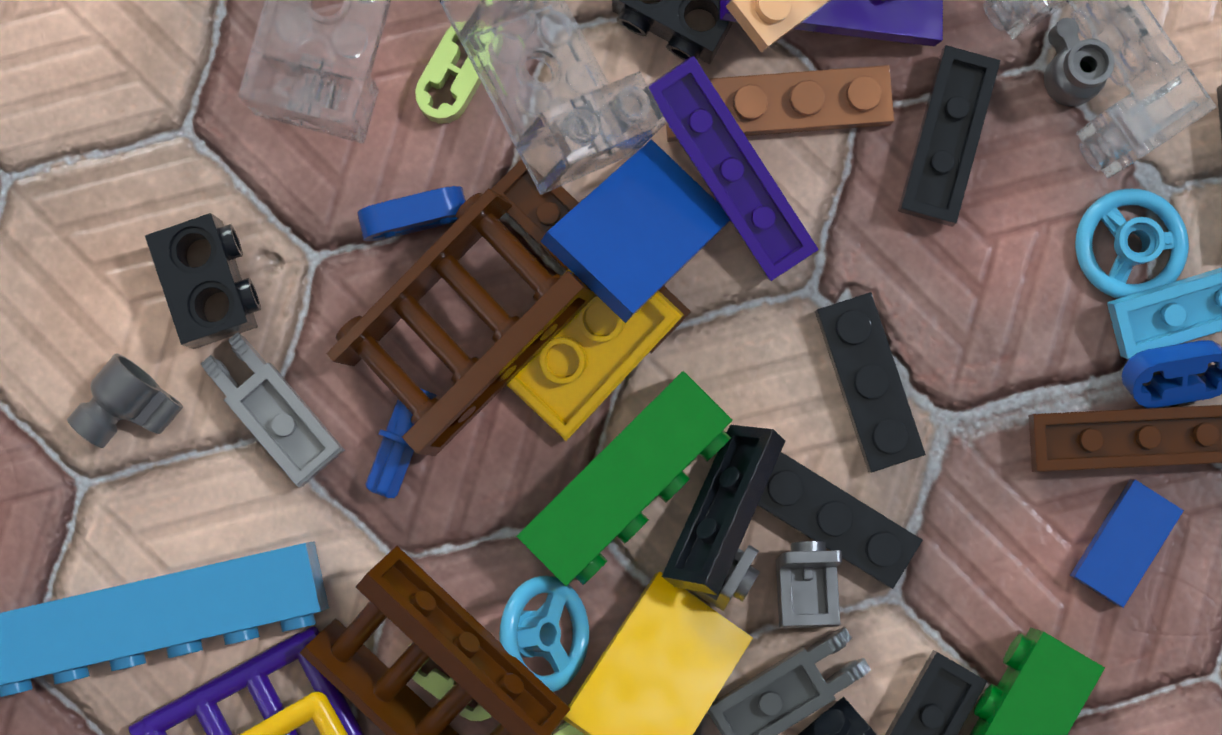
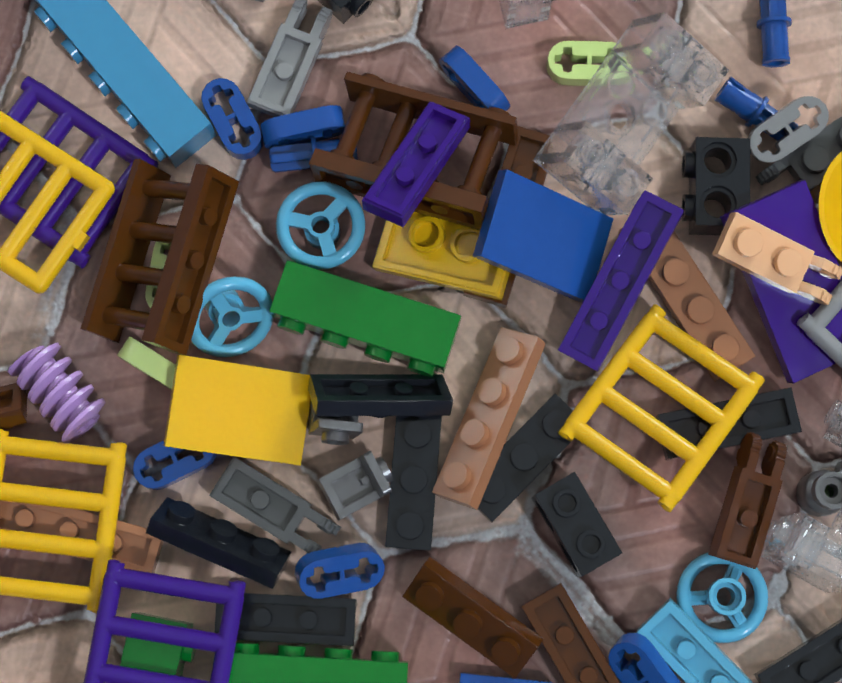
camera: 65 degrees right, 5 degrees down
none -> blue beam [201,78,263,160]
none -> blue beam [260,105,346,149]
none -> medium azure piece [276,181,365,269]
none -> blue beam [294,543,385,599]
none -> dark purple tile [362,101,470,227]
none -> reddish brown plate [402,557,544,679]
none -> nougat plate [432,327,546,510]
none -> black brick [531,472,622,577]
none -> yellow bar [558,304,765,512]
none -> reddish brown hinge [708,432,788,569]

